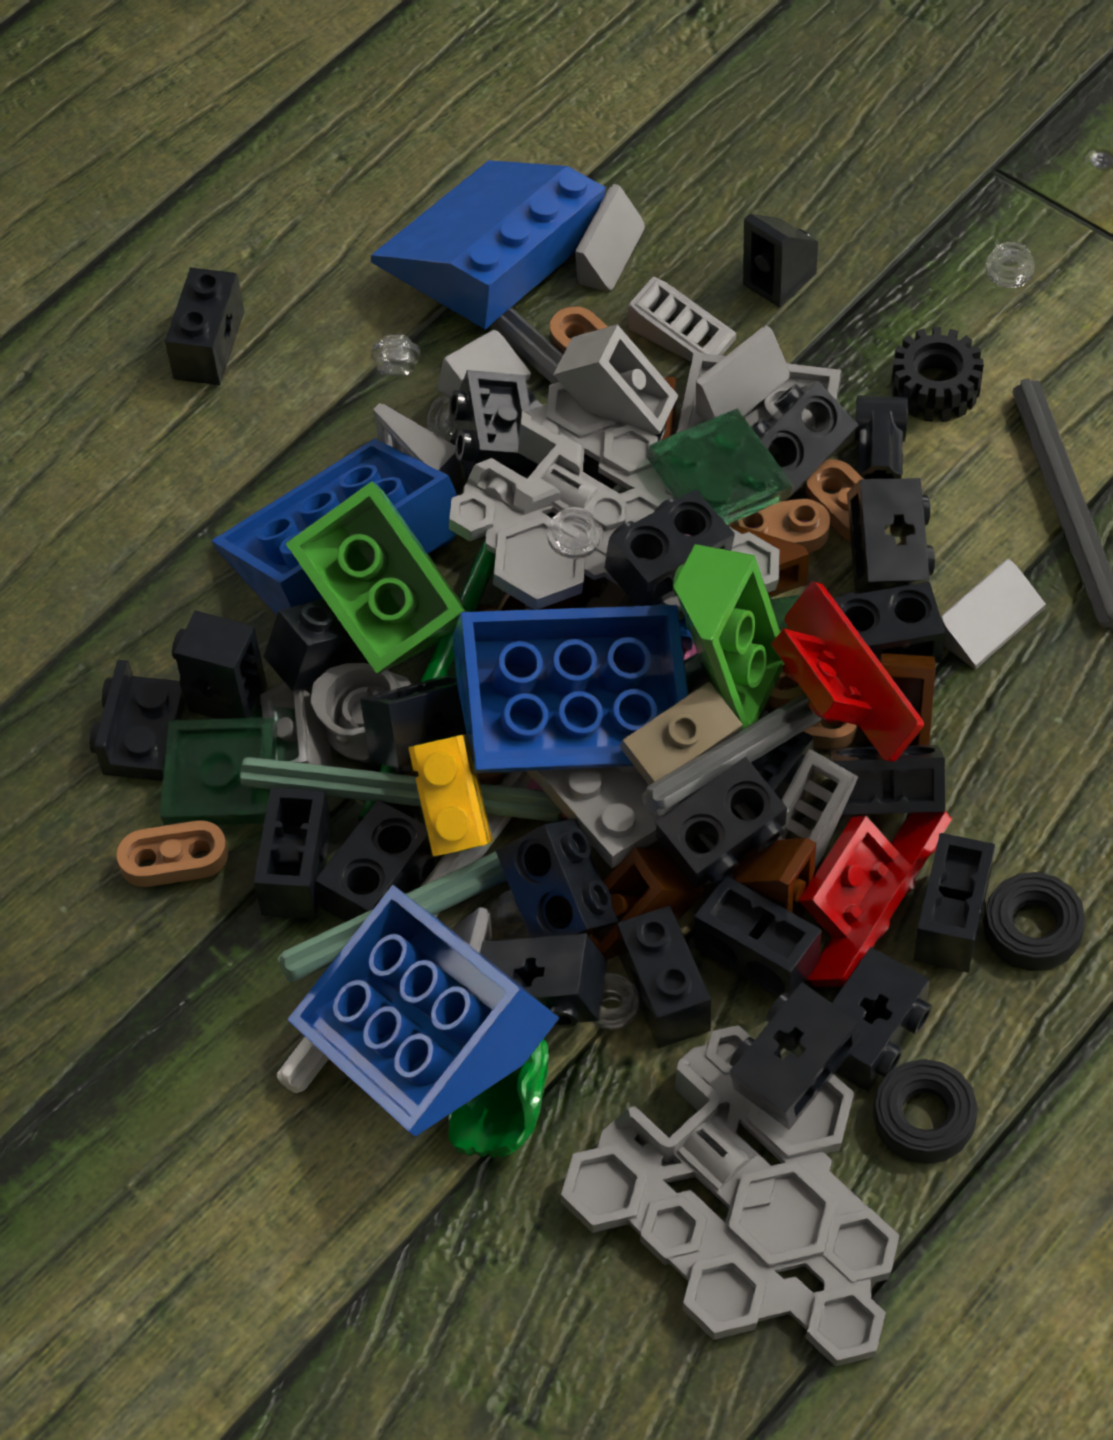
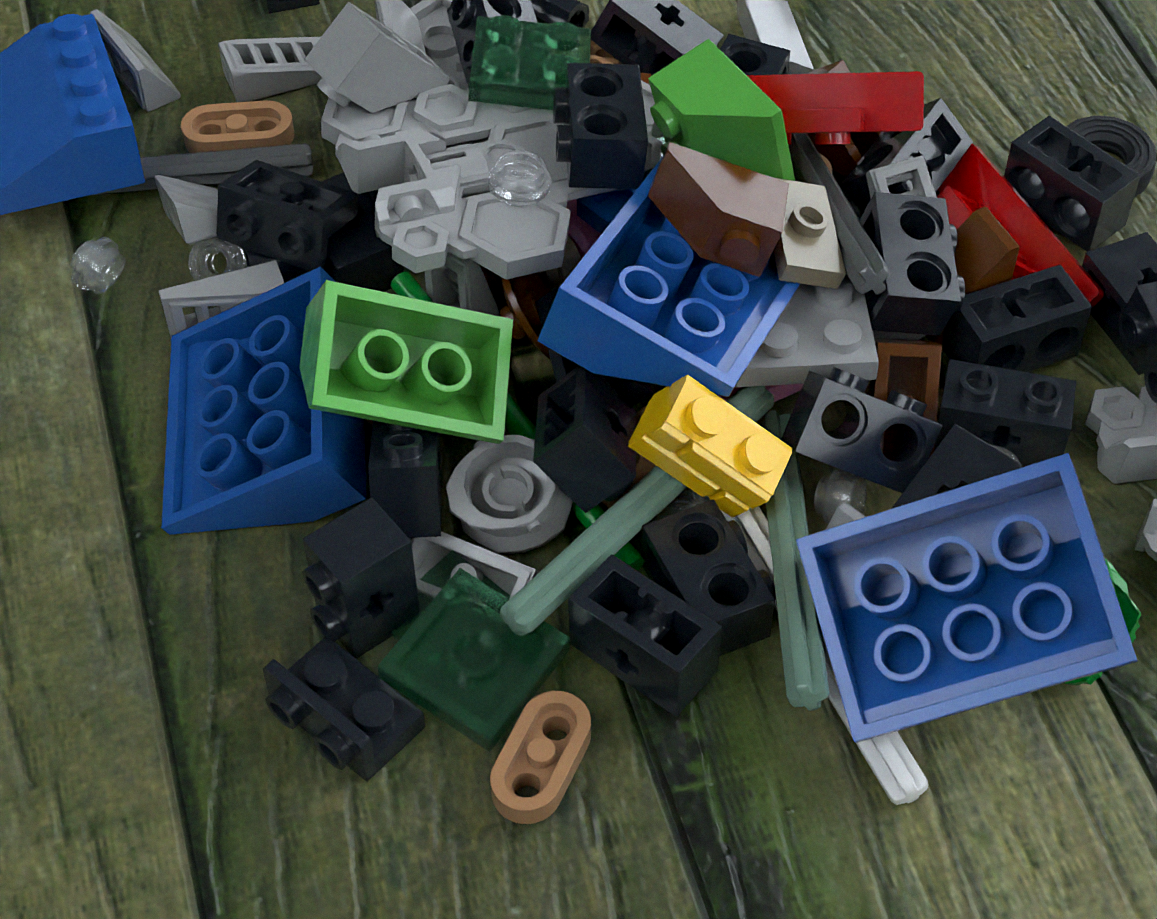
camera: 60 degrees left, 5 degrees down
none -> reddish brown slope [648,142,789,277]

